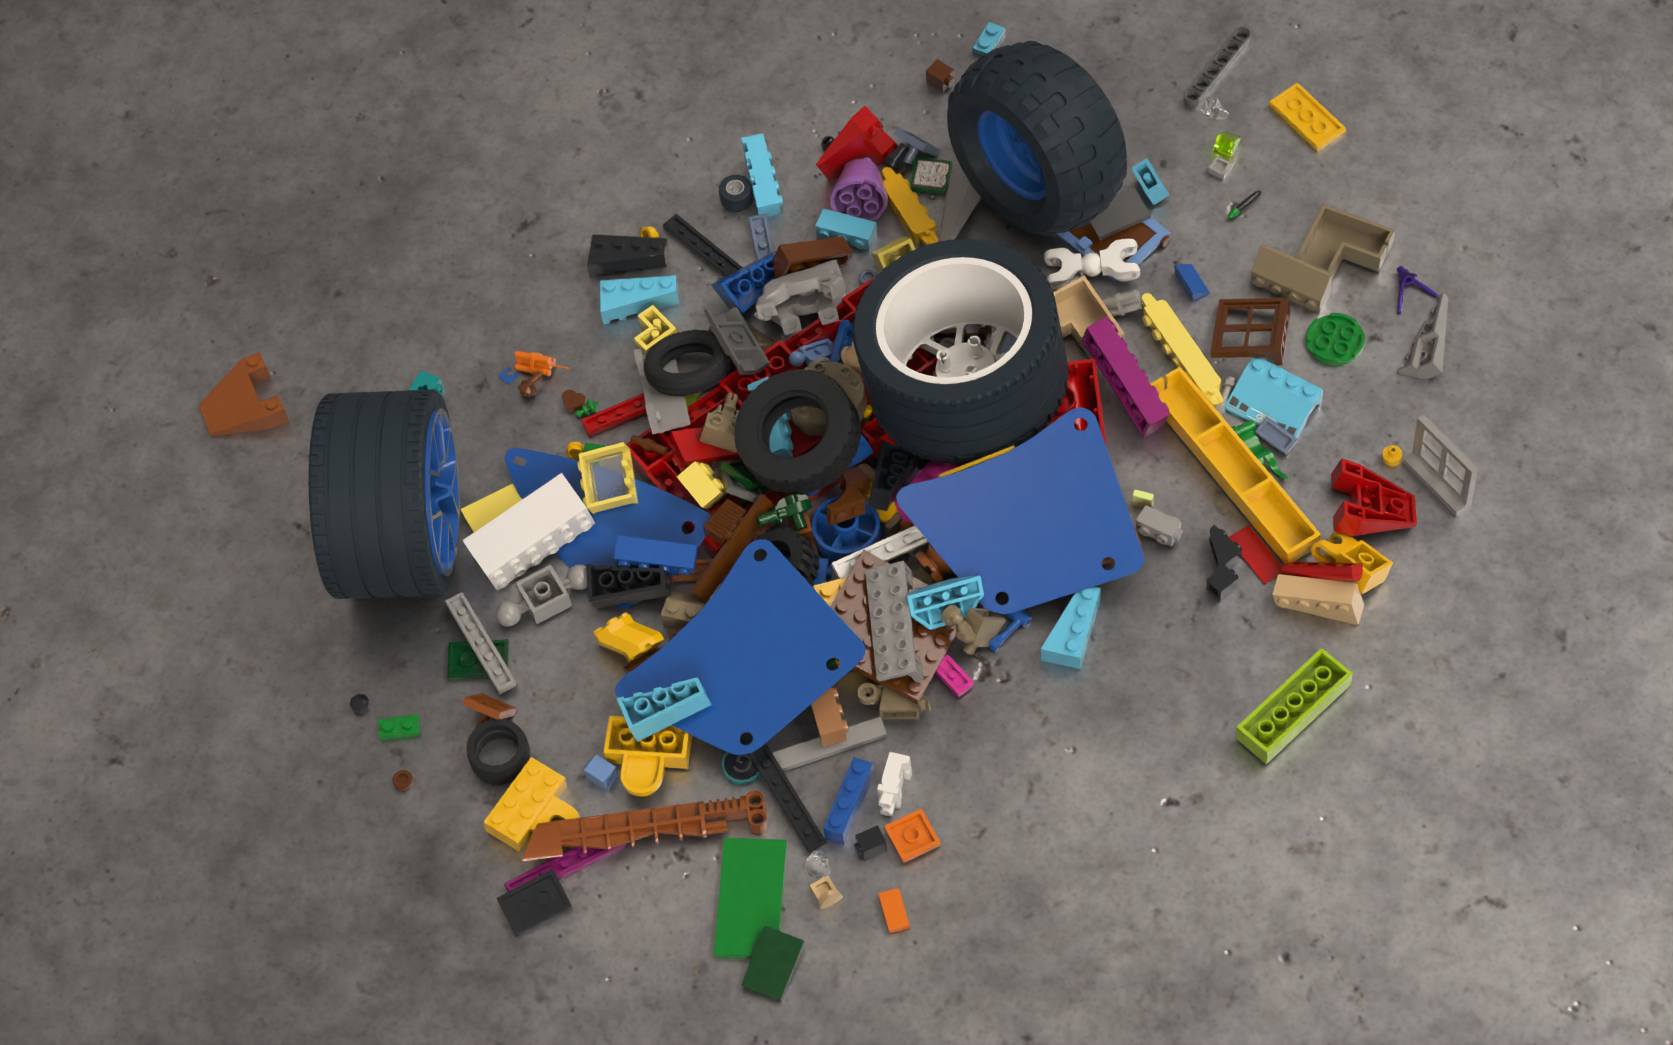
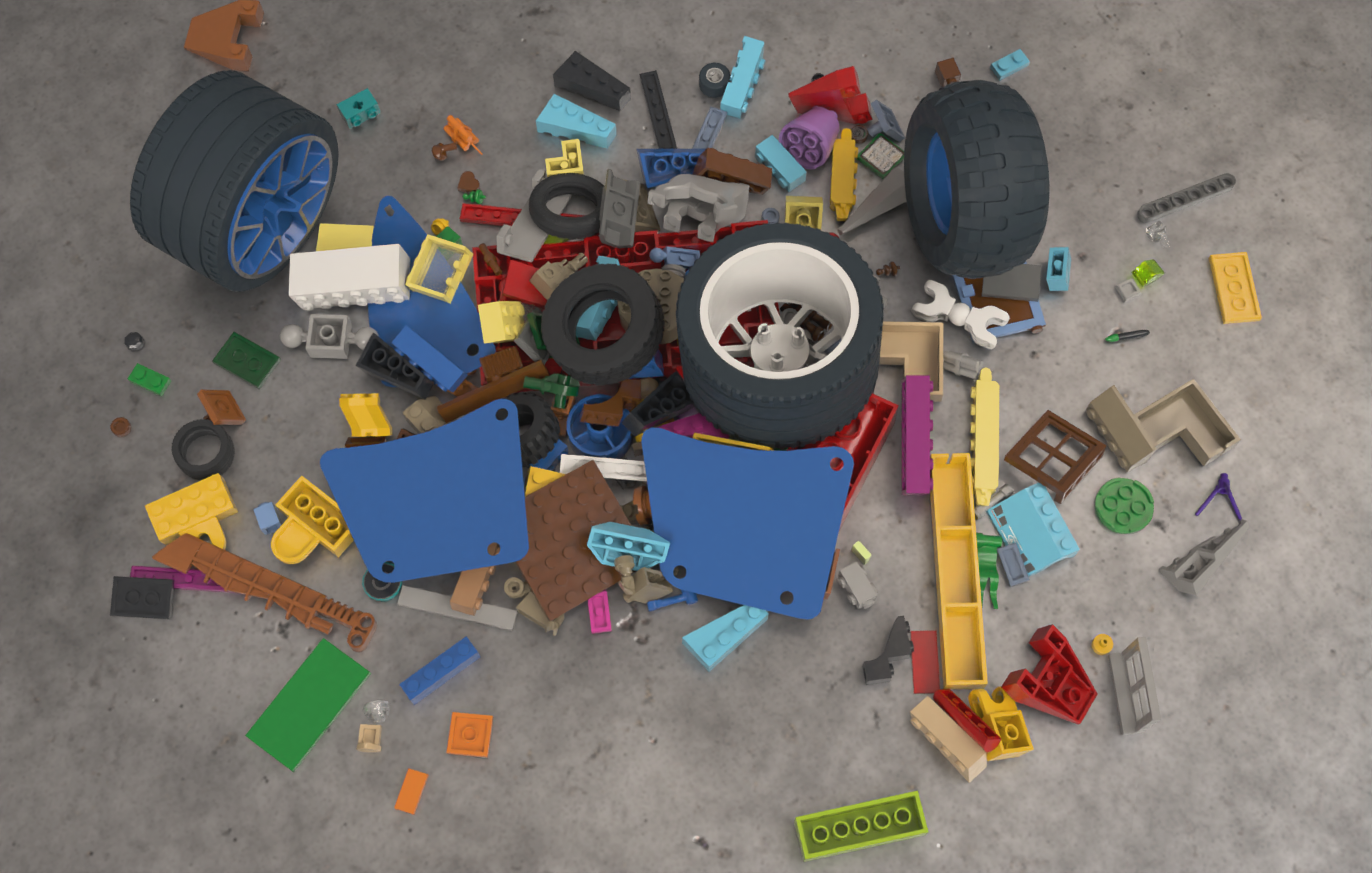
camera: 25 degrees right, 10 degrees up
light grey tile [445,592,517,695] -> none
blue sticker [499,367,519,384] -> none
medium azure wedge [616,677,712,742] -> none
yellow tile [639,226,659,238] -> none
dark green tile [741,926,805,1001] -> none
black tile [748,743,828,855] -> none
black brick [853,825,888,861] -> none
light grey bracket [865,561,924,682] -> none
white hips [877,752,912,817] -> none
black cone [884,143,910,171] -> none
blue slope [1175,264,1210,301] -> none

